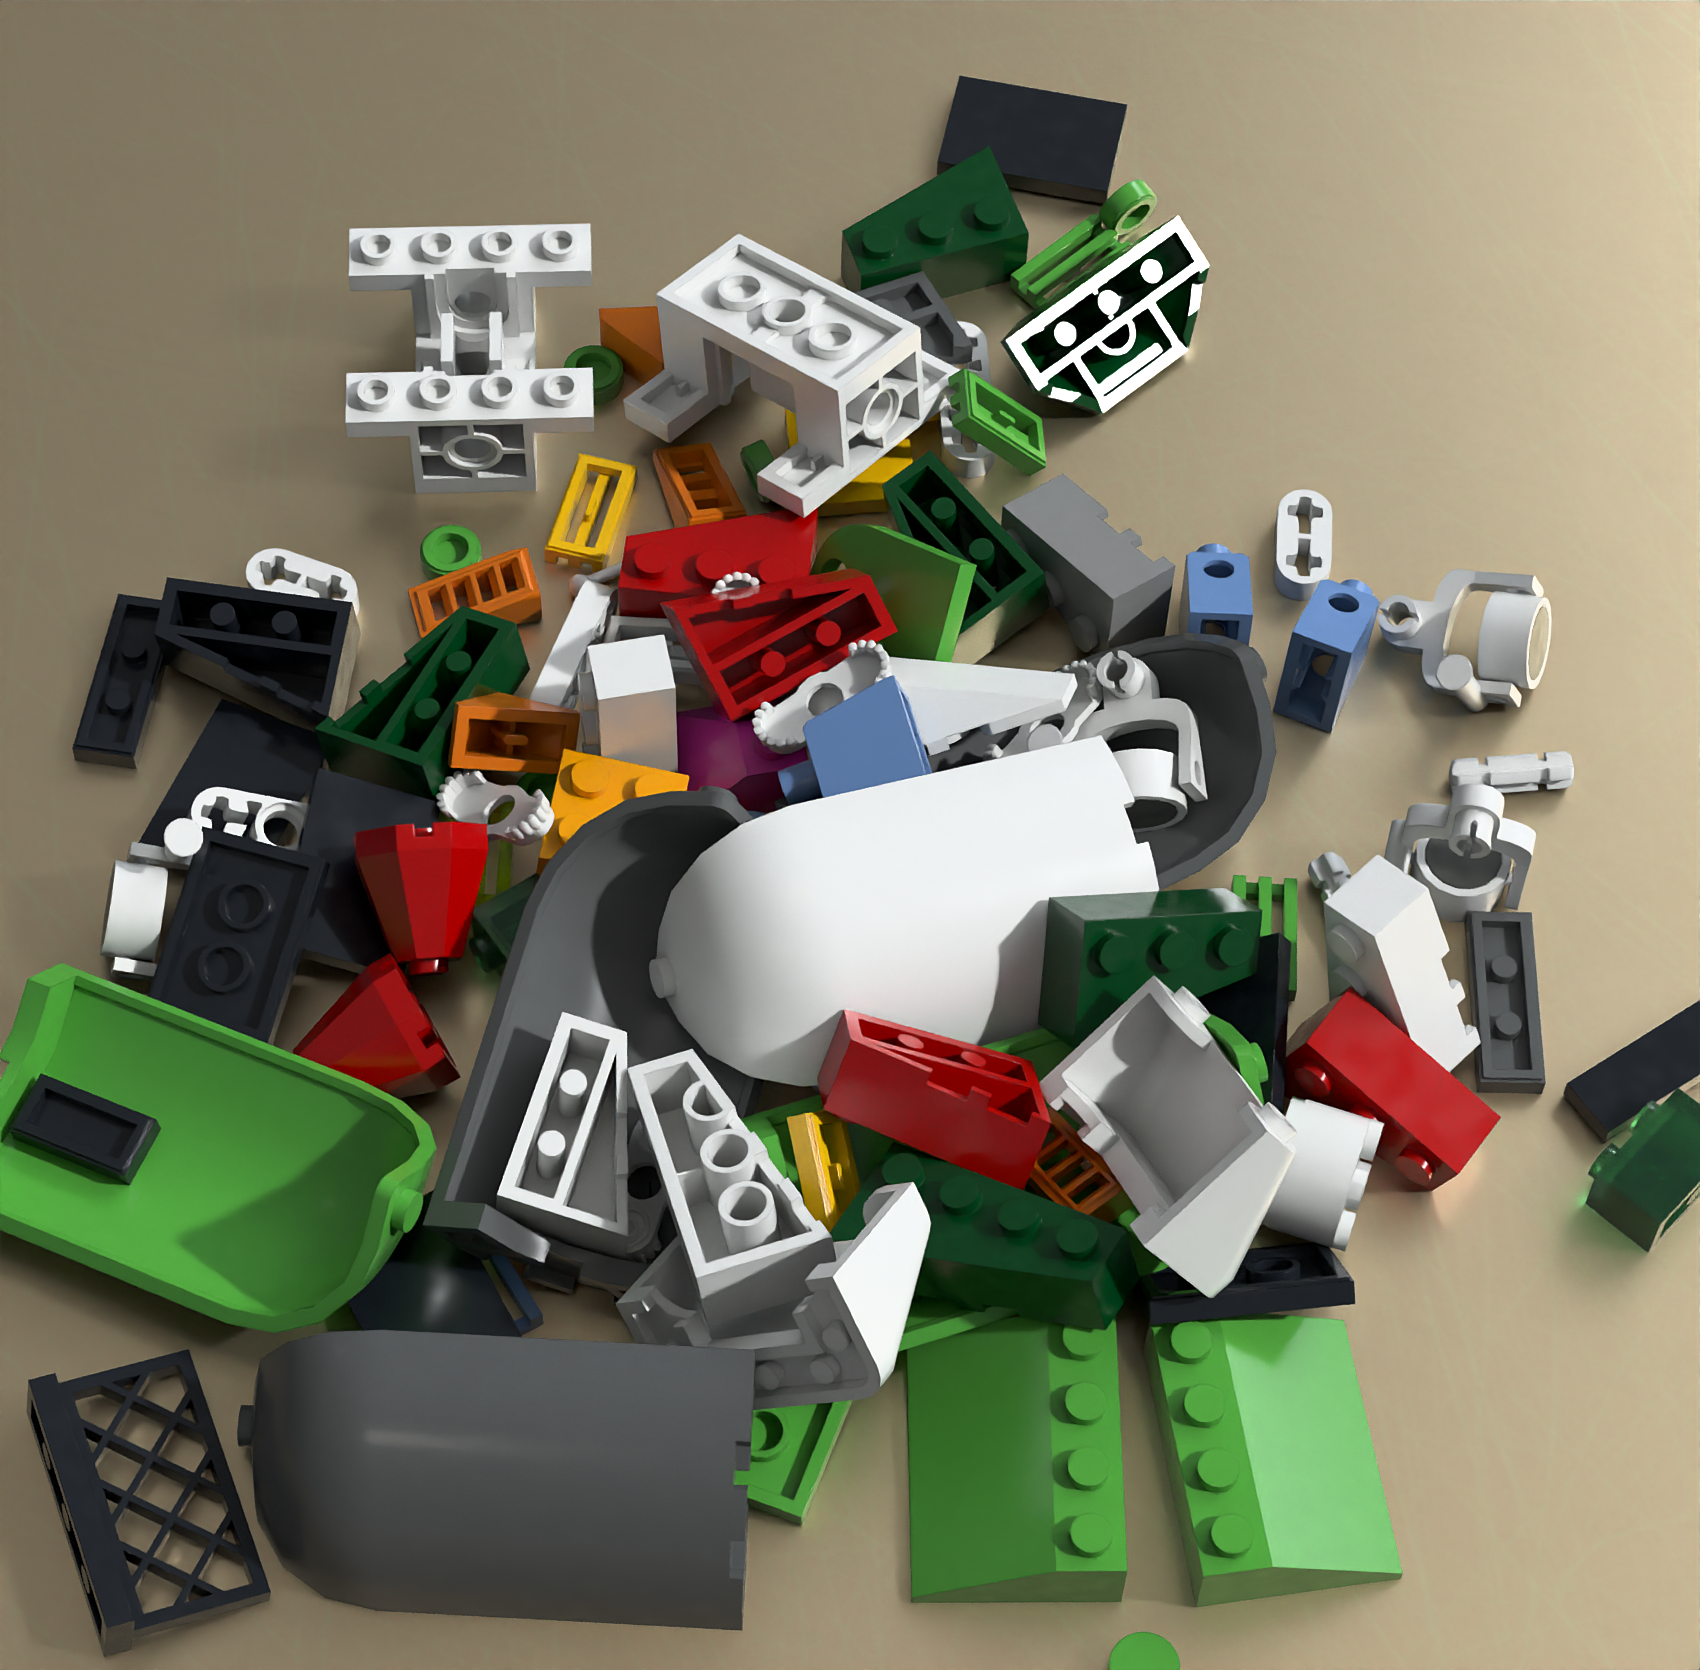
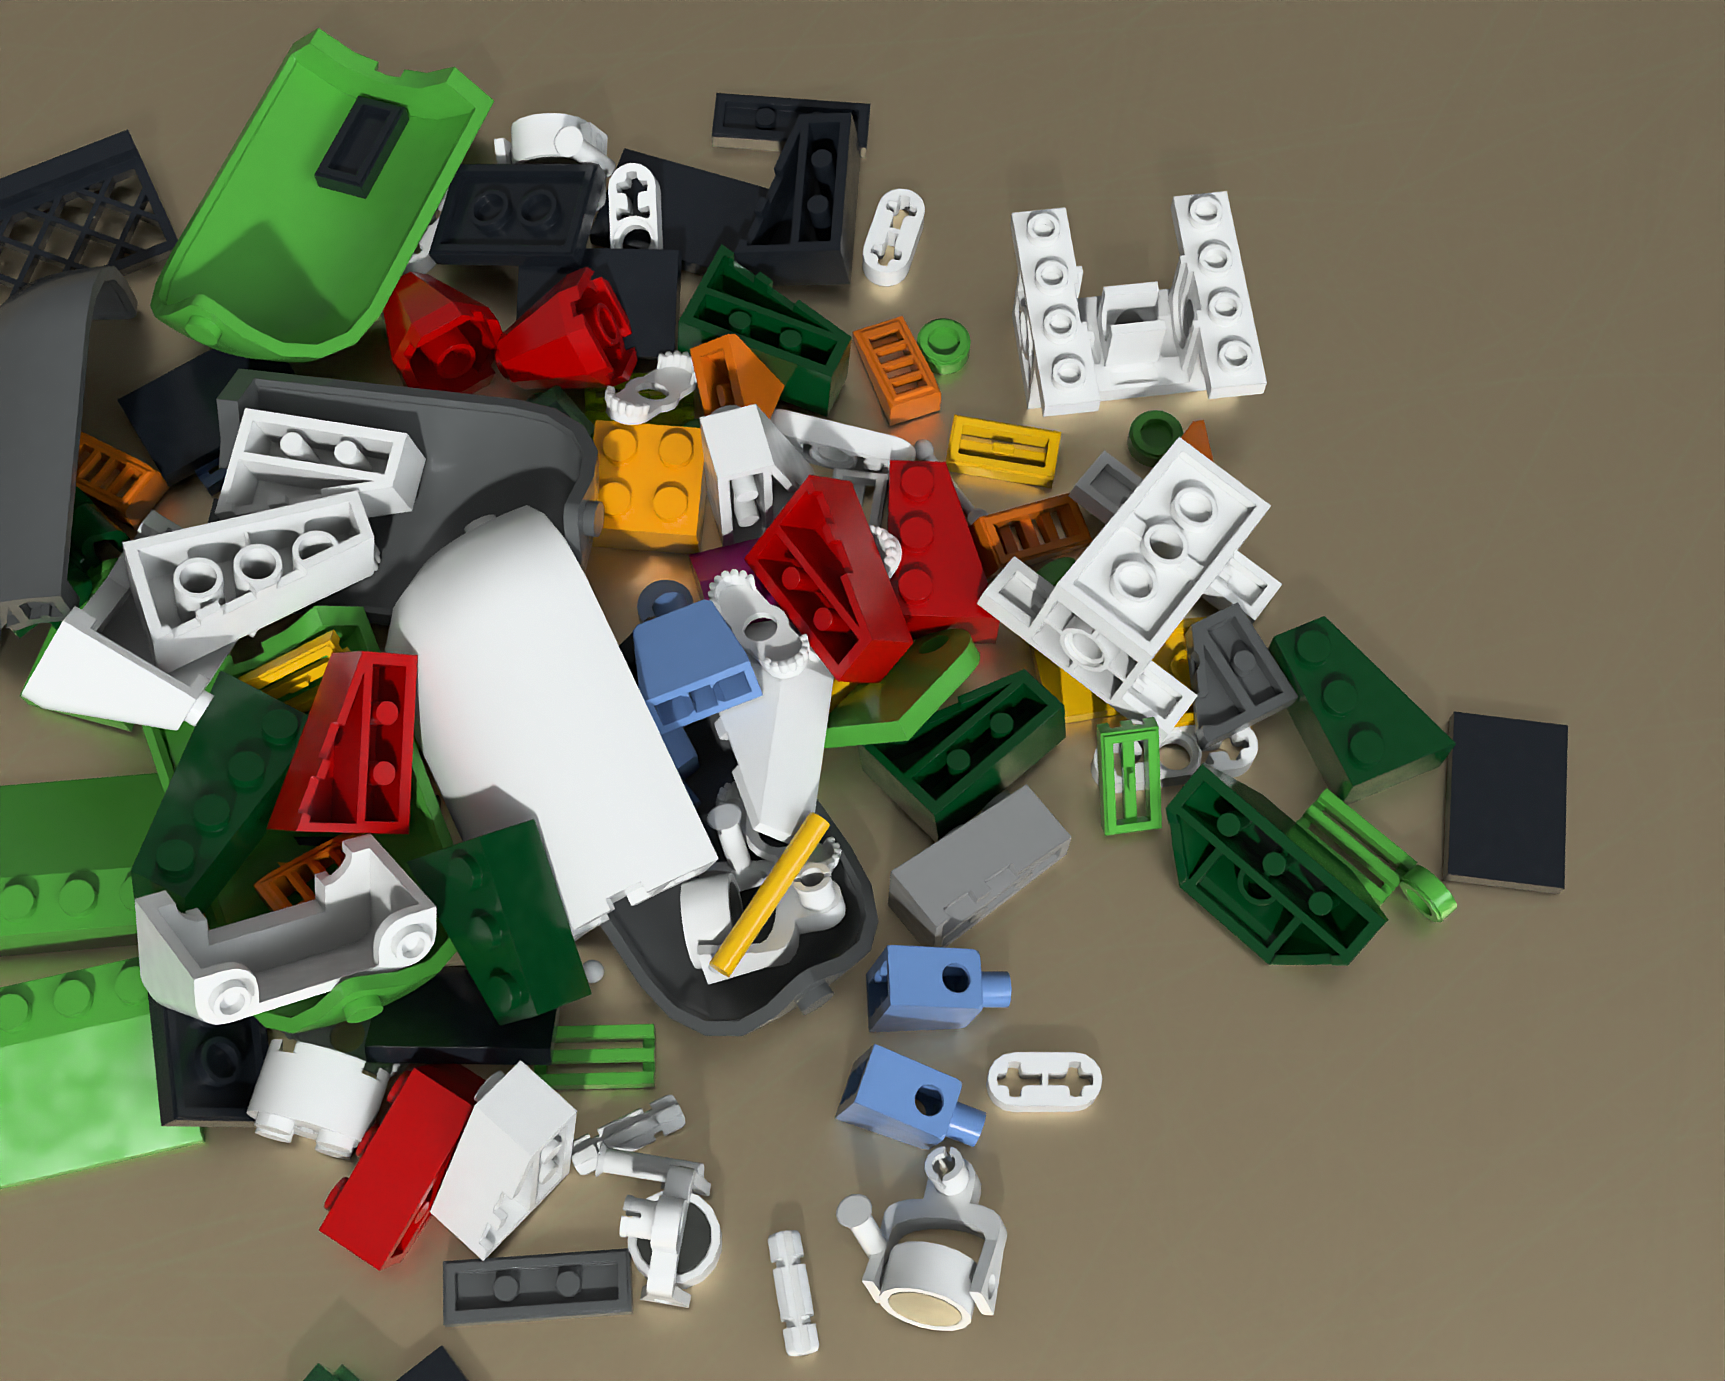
camera: 85 degrees right, 10 degrees up
none -> yellow bar [709,812,830,977]

